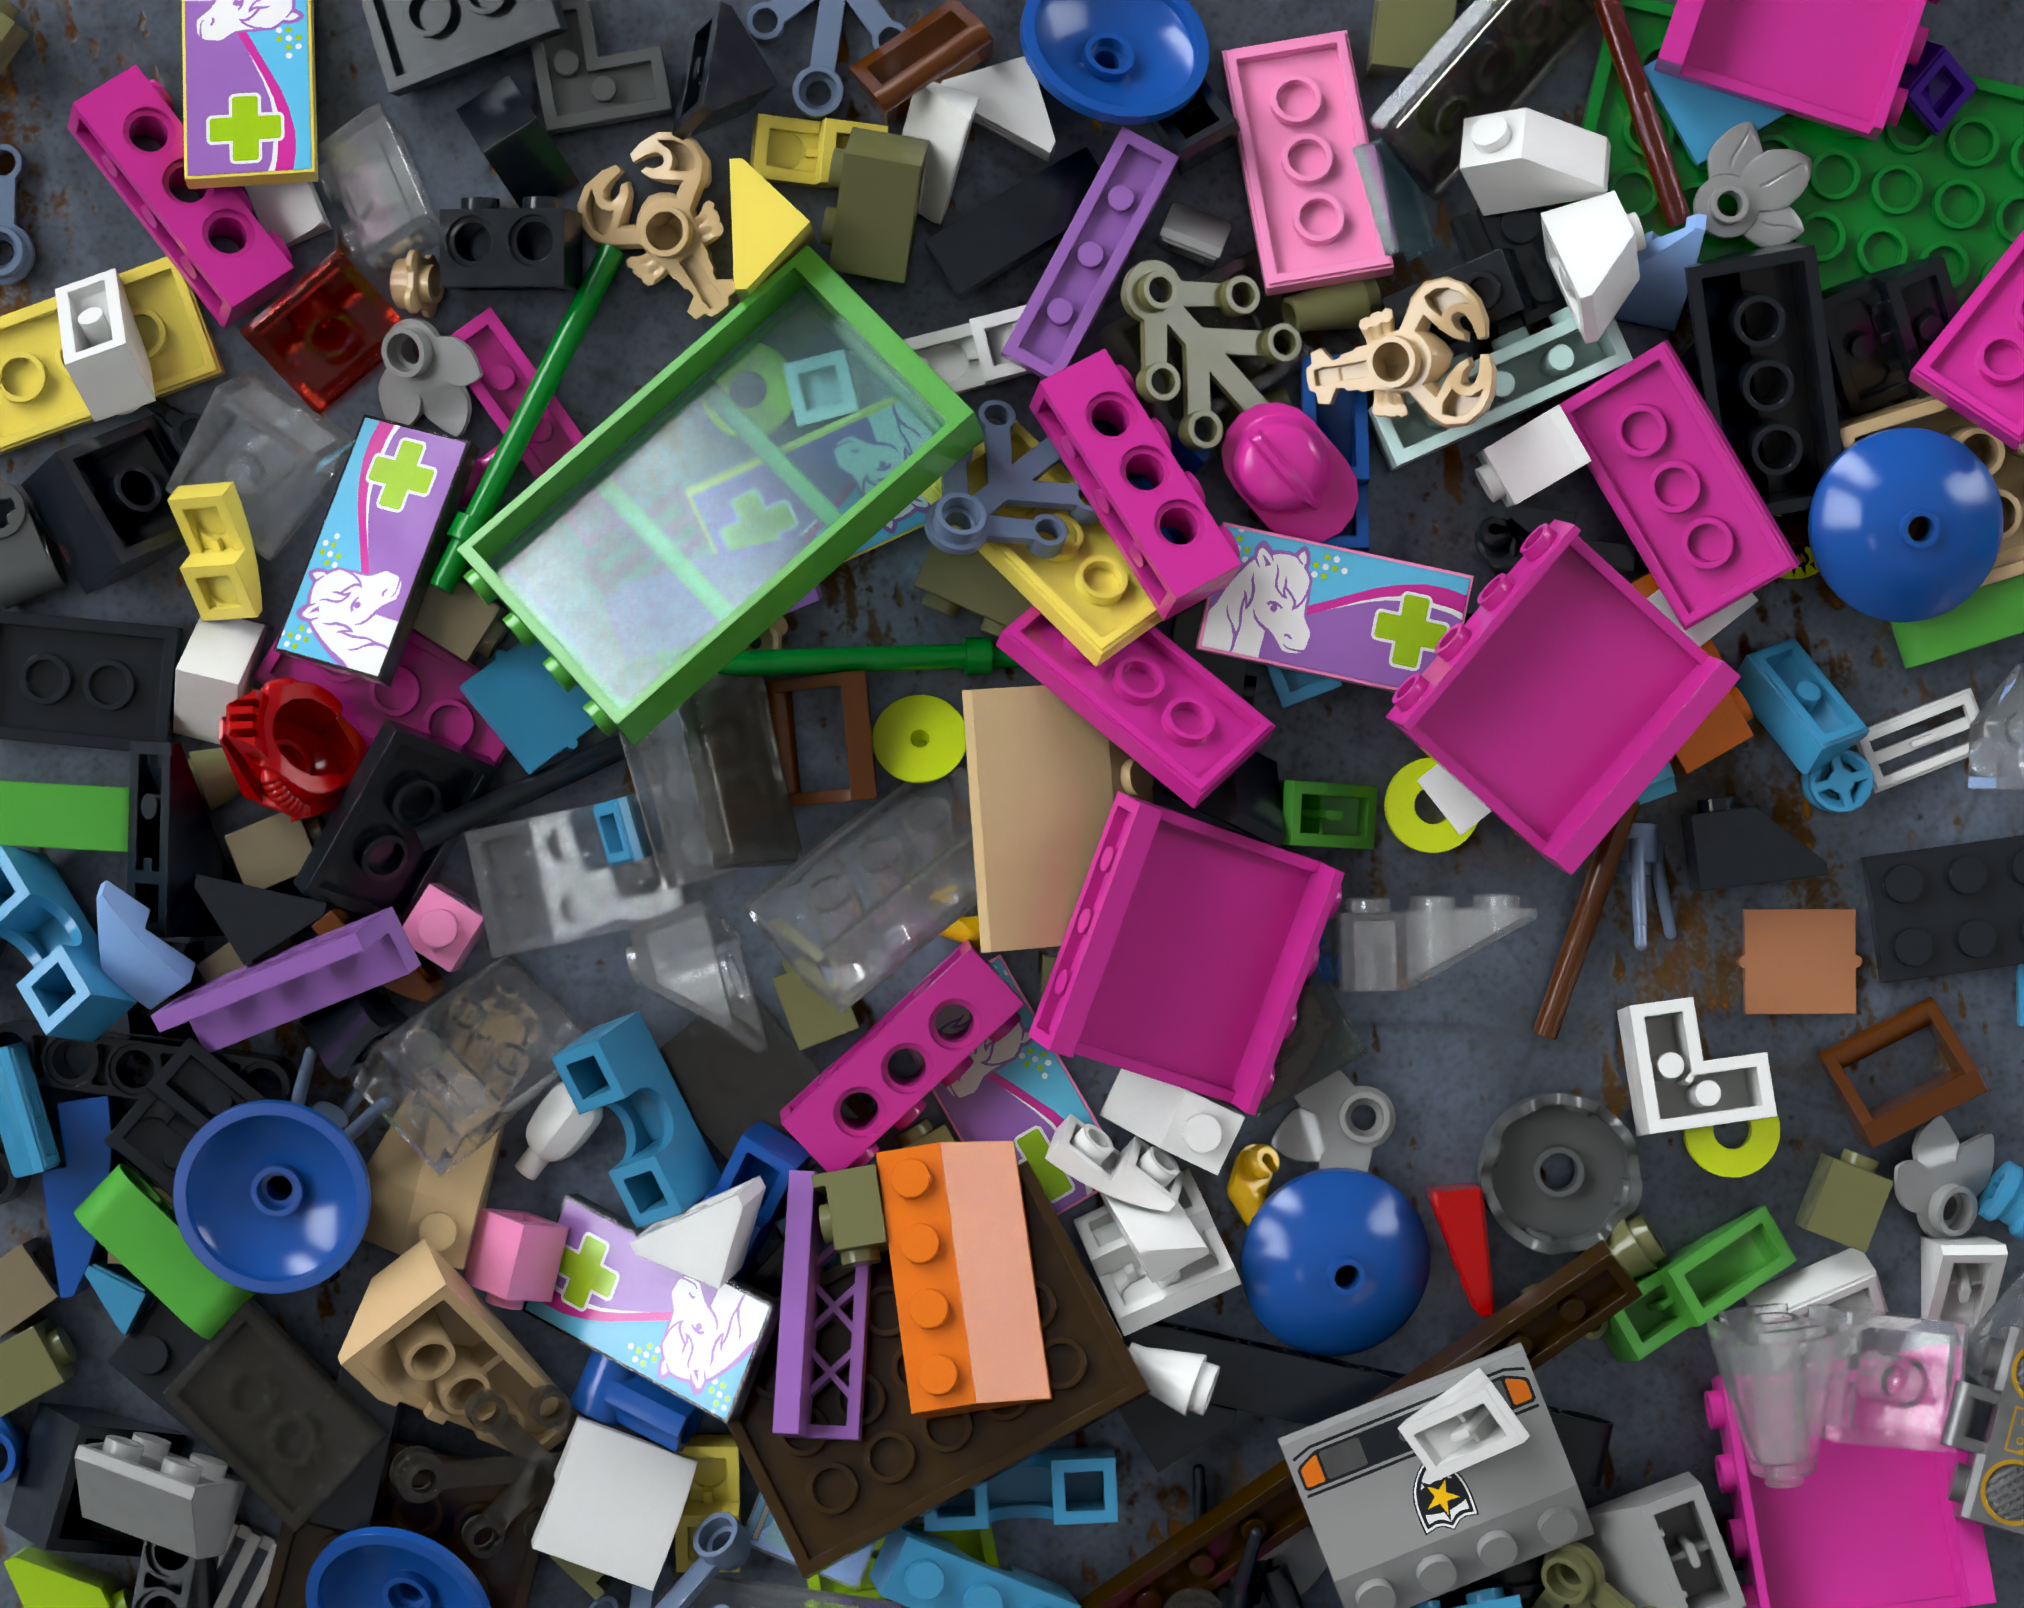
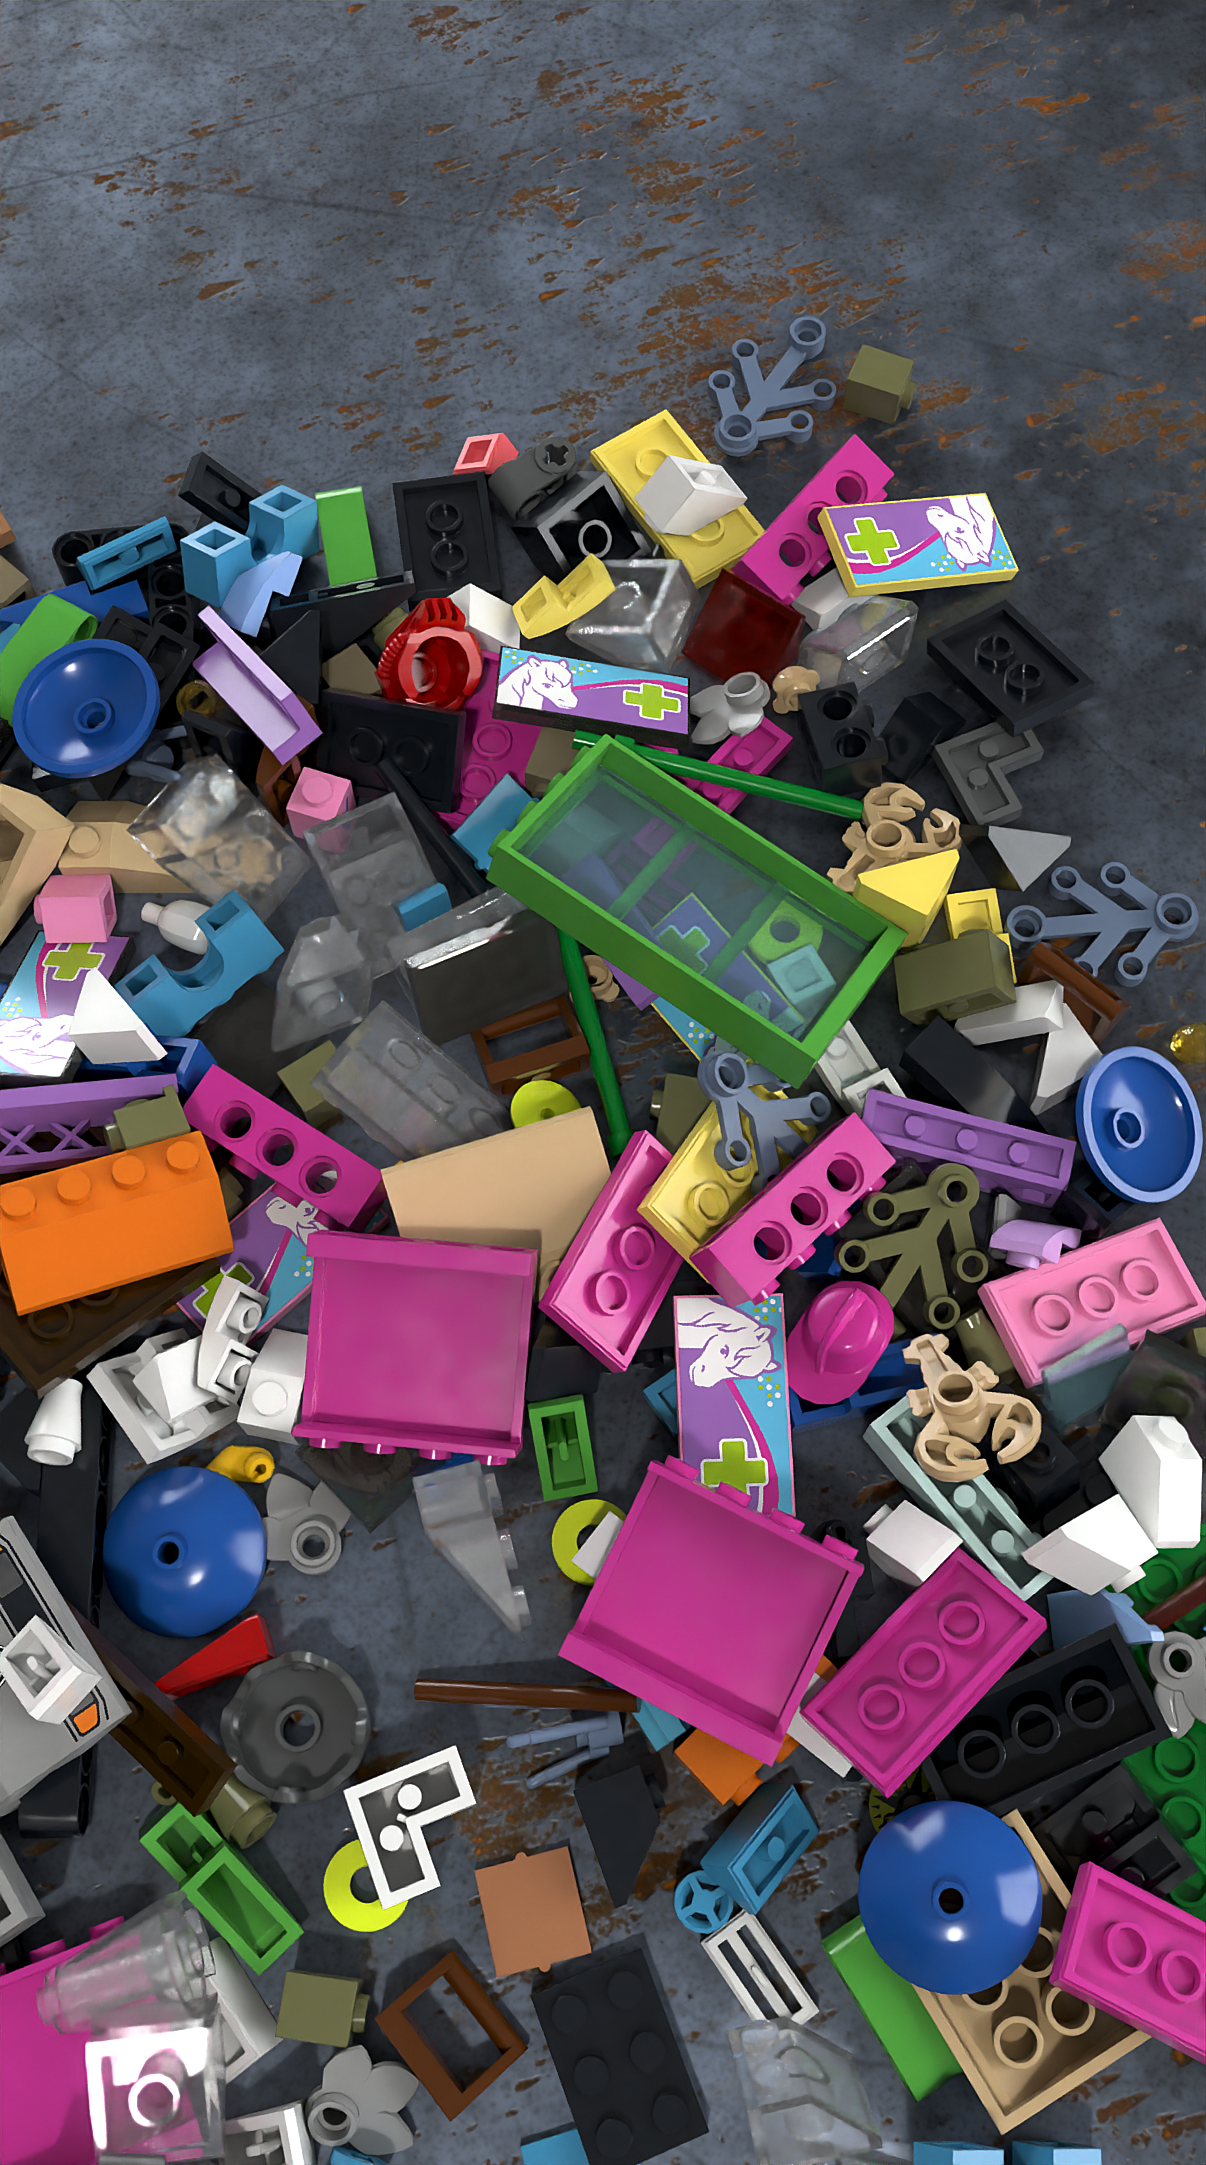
camera: 75 degrees right, 20 degrees down
none -> clear yellow hinge [176,680,219,716]
none -> lavender slope [989,1219,1082,1270]

